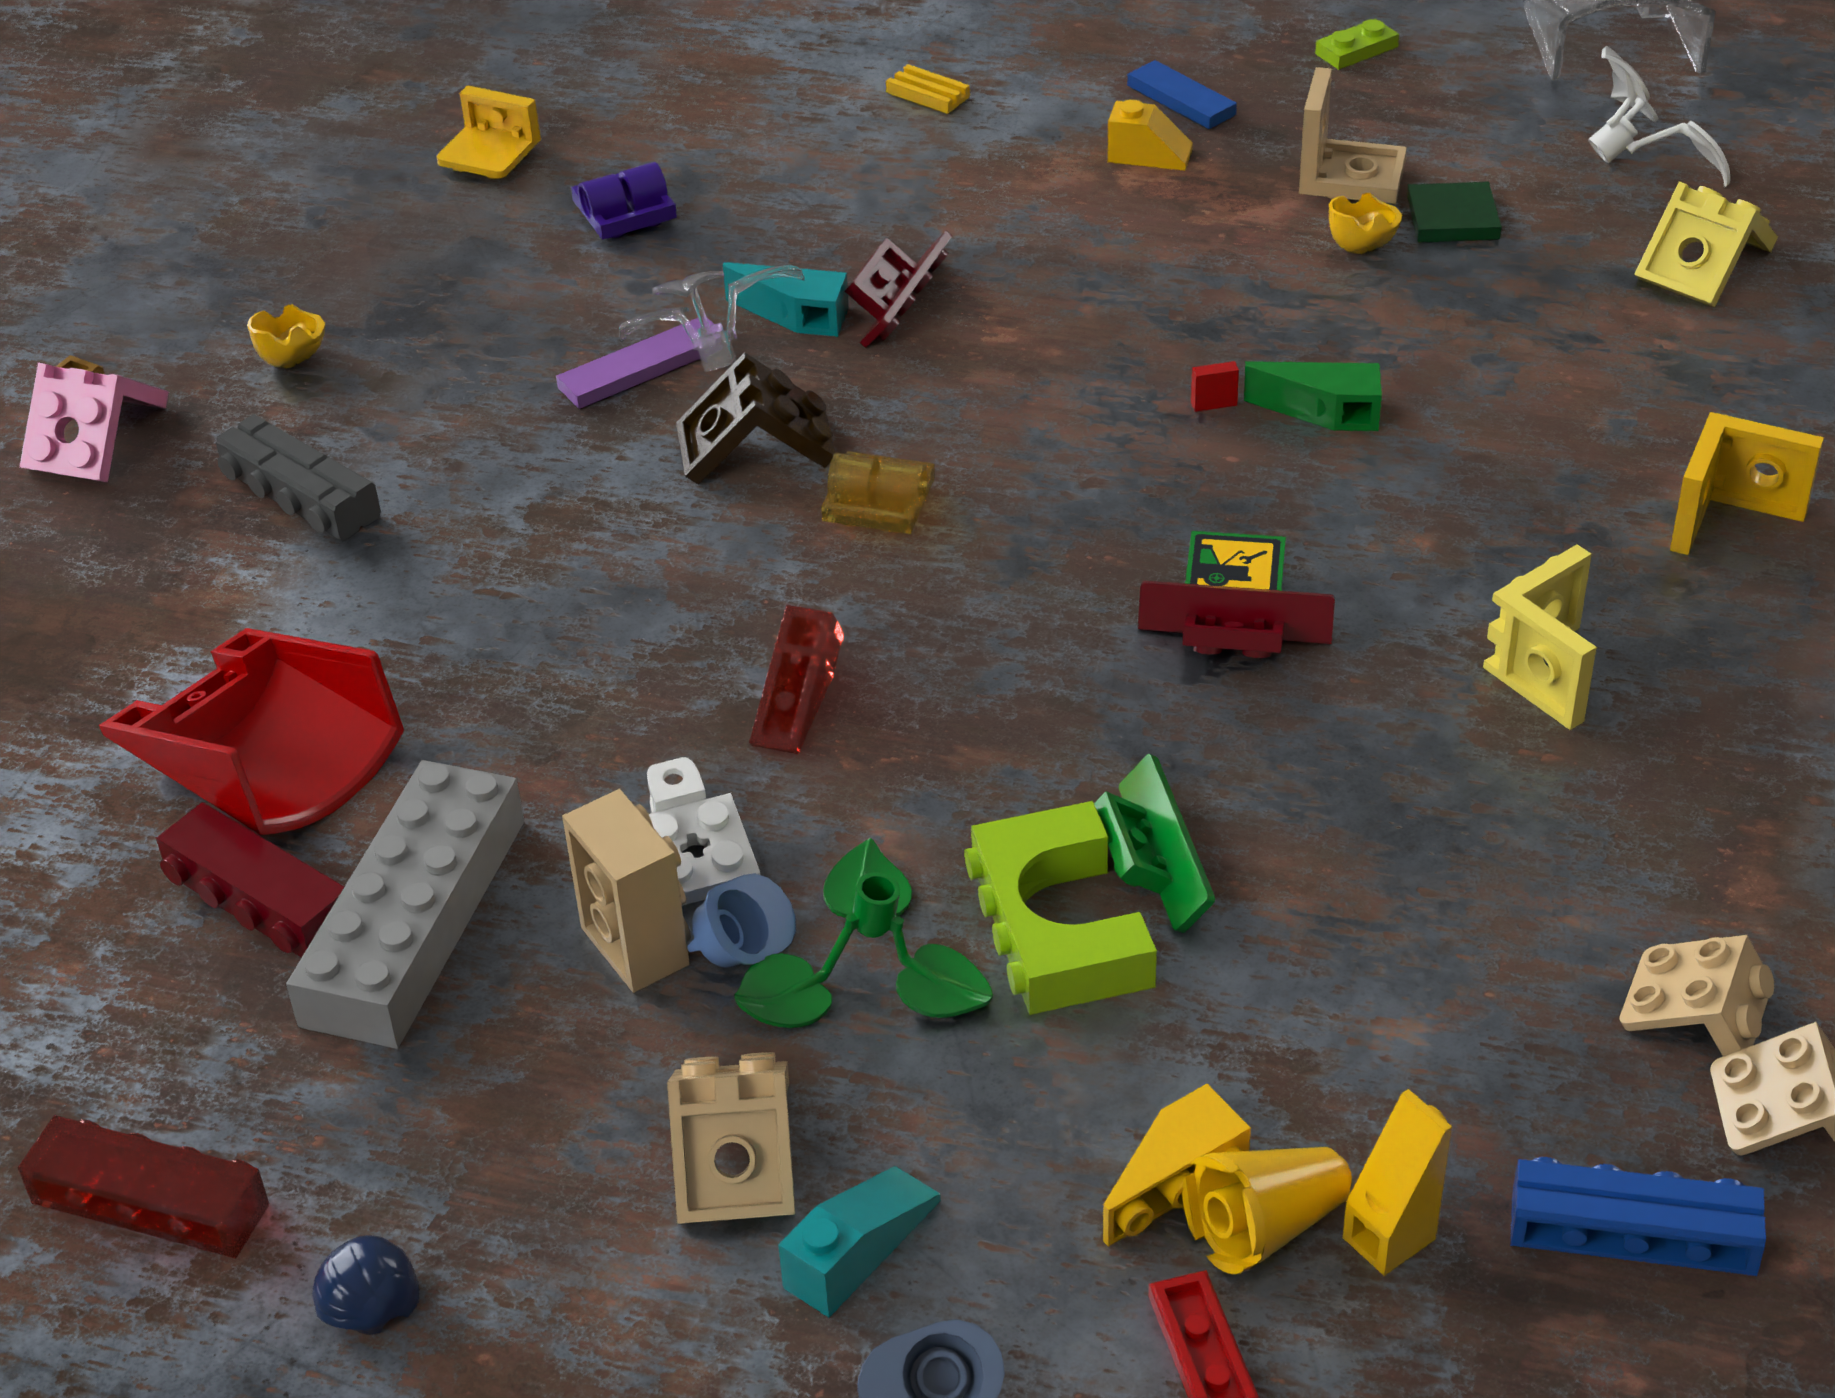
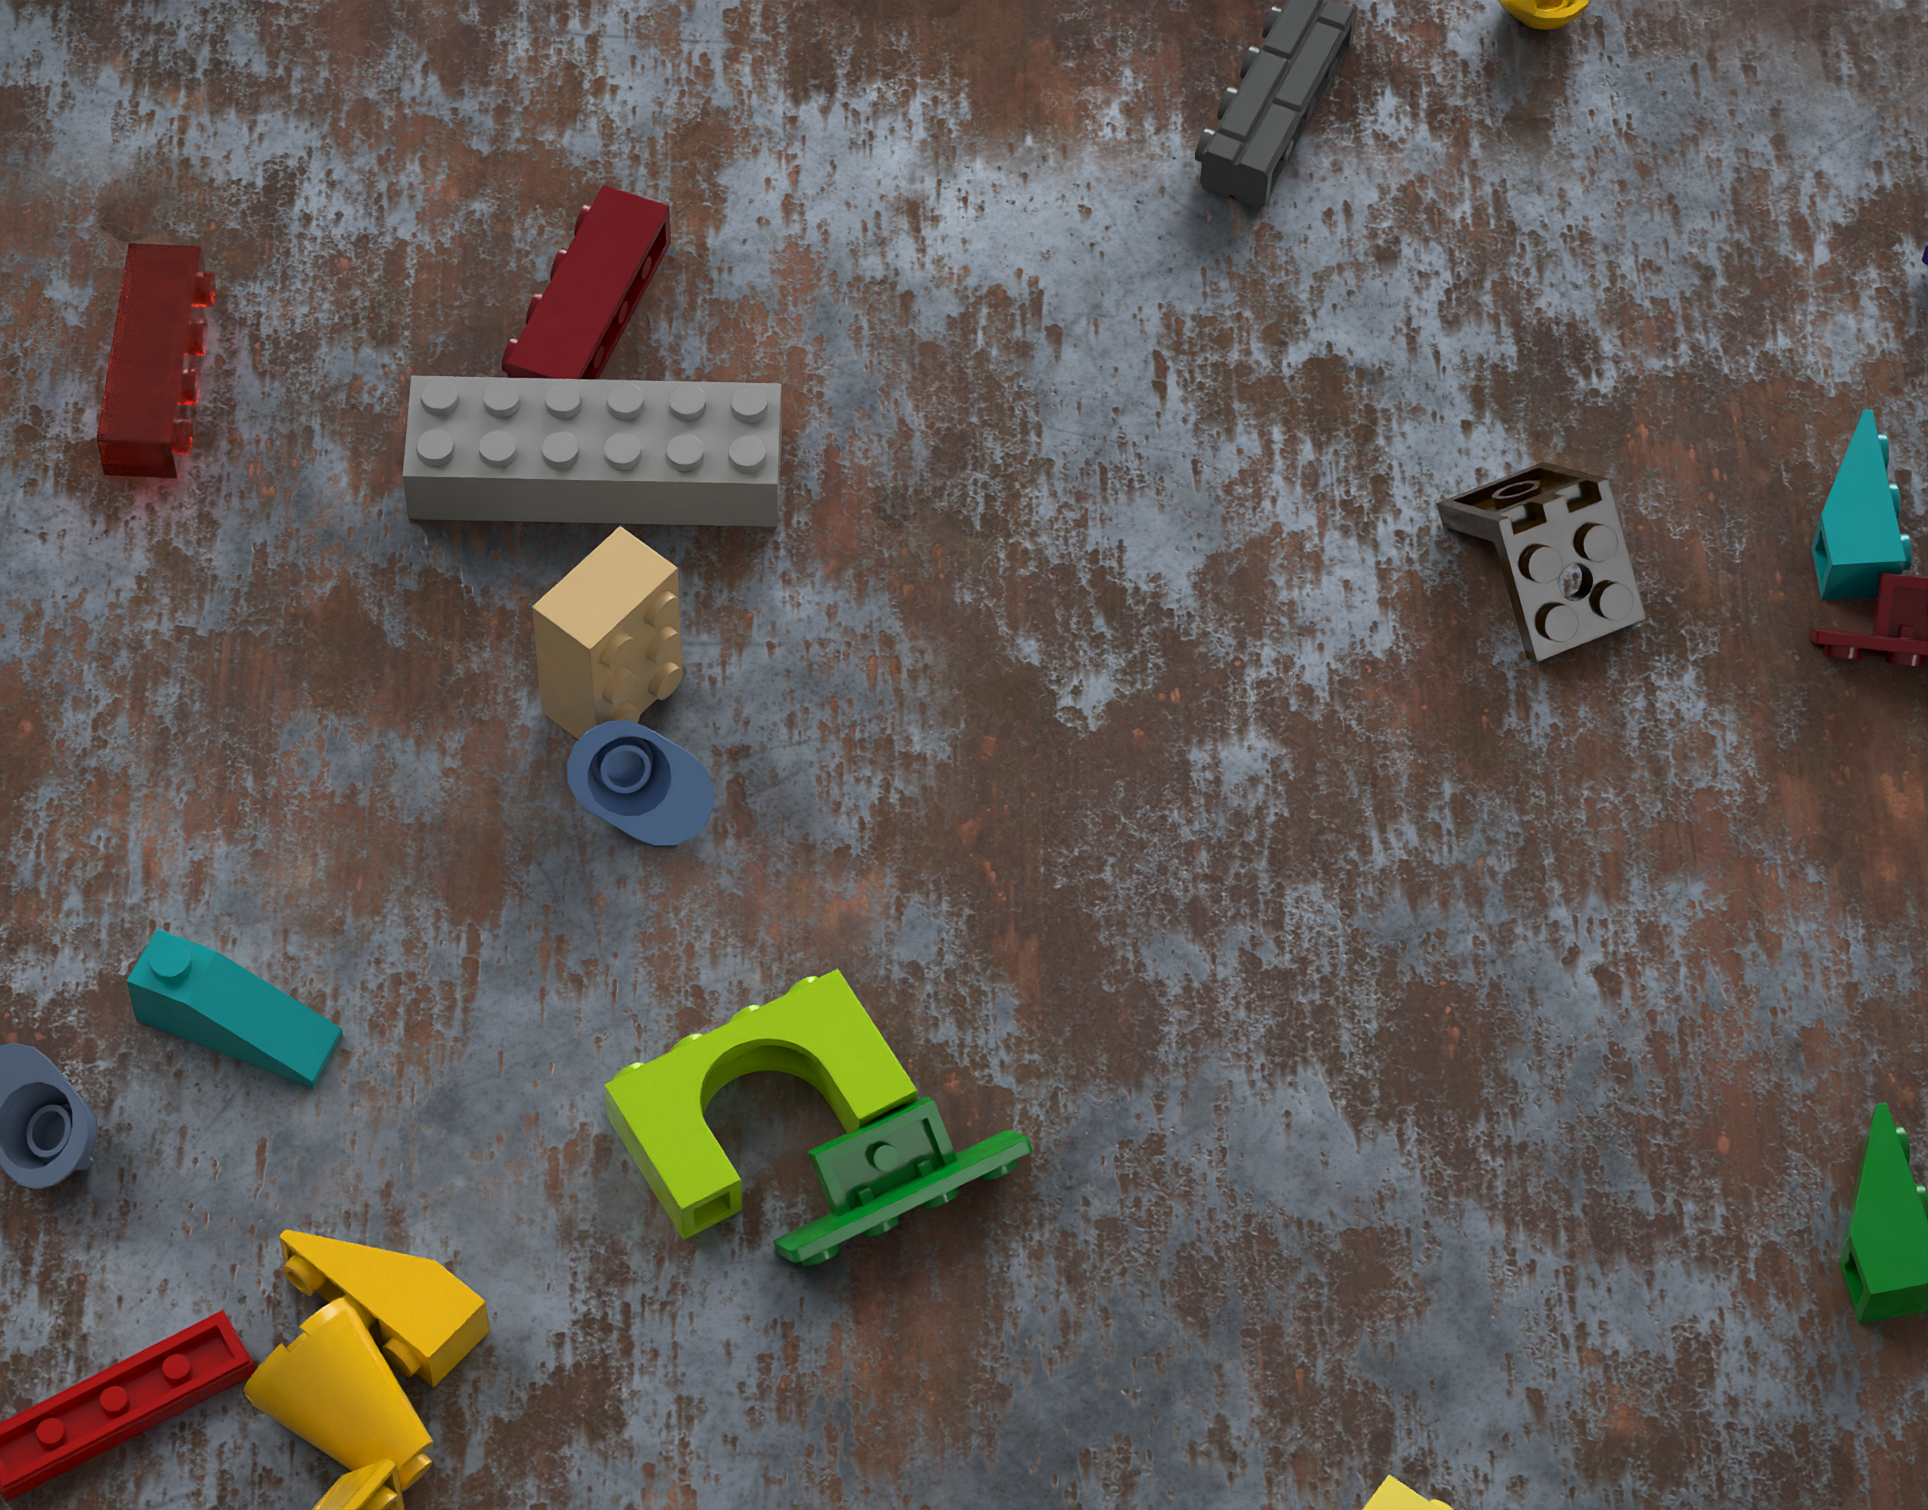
camera: 70 degrees right, 15 degrees up
red windscreen [99,628,404,835] -> none
dark blue hair [312,1235,420,1335] -> none
medium lavender tile [556,315,727,409] -> none
clear plant [619,265,805,372] -> none
white plate [647,757,760,906] -> none
tan bracket [667,1052,795,1224] -> none
green plant [734,838,993,1028] -> none
clear red slope [749,605,844,754] -> none
clear yellow plate [821,451,935,534] -> none
dark red bracket [1138,581,1335,658] -> none
piece [1185,531,1286,591] -> none
red tile [1191,361,1239,412] -> none

